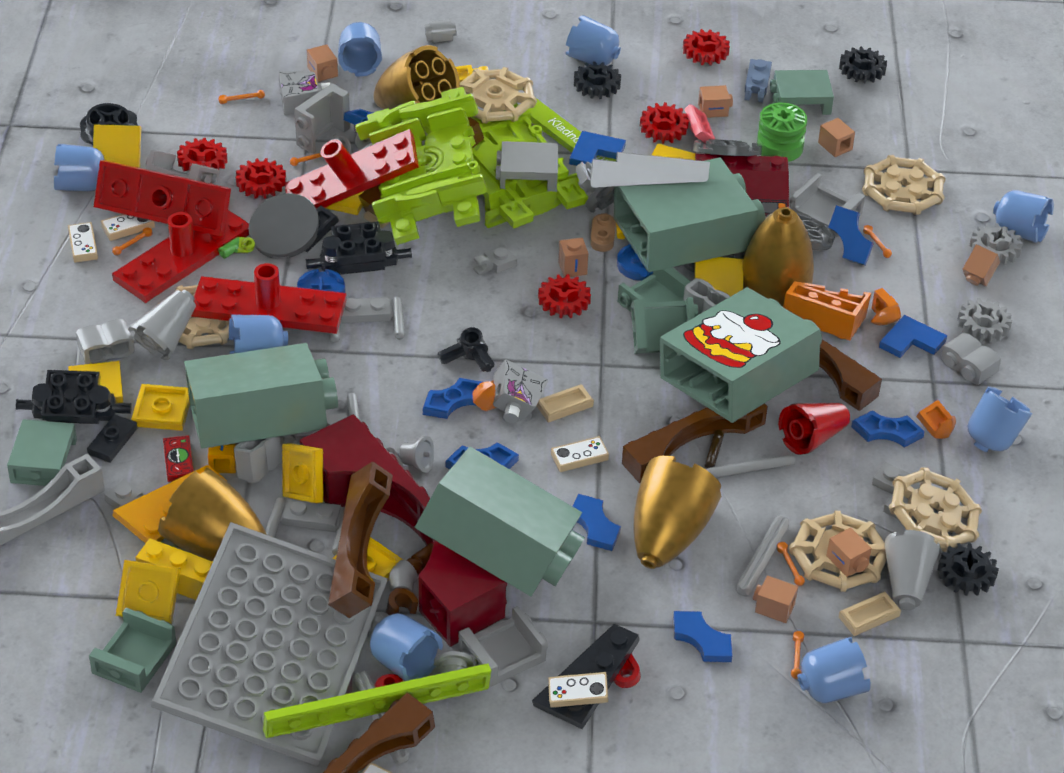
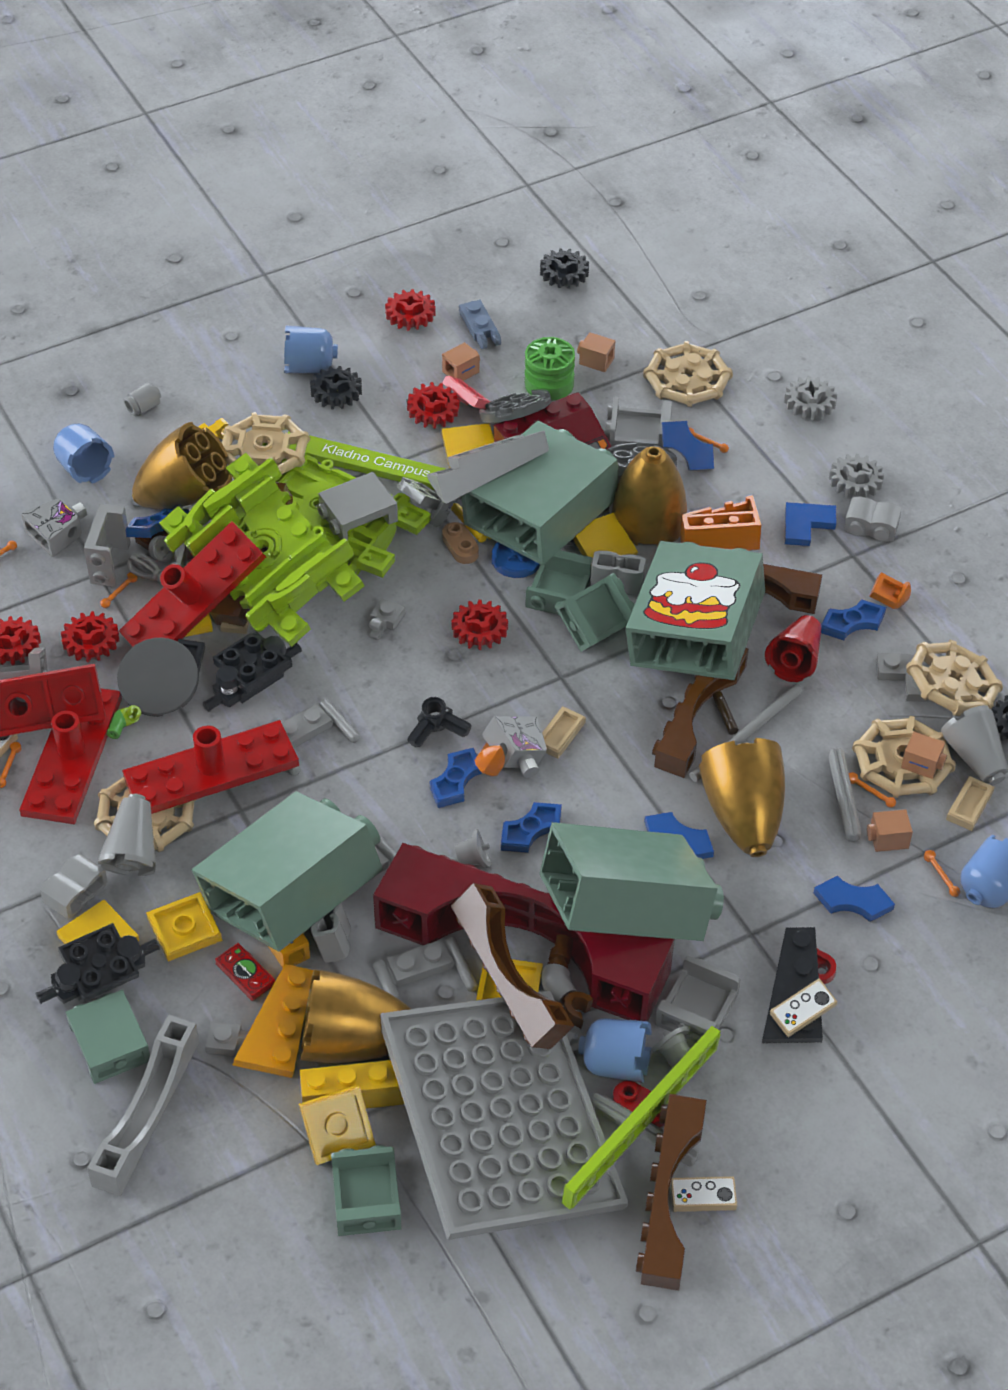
camera: 30 degrees left, 5 degrees up
black plate [87,414,138,463] -> none
medium blue cylinder [229,315,288,354] -> none
yellow tile [282,443,323,503] -> none
blue tile [297,269,346,293] -> none
nougat brick [307,44,338,82] -> none
tile [551,436,609,472] -> none
nougat brick [558,238,589,277] -> none
blue tile [569,131,626,166] -> none
sand green panel [770,70,834,115] -> none
orange plate [871,288,901,326] -> none
nougat brick [962,244,1000,287] -> none
medium blue cylinder [967,386,1032,452] -> none
medium blue cylinder [993,190,1054,243] -> none

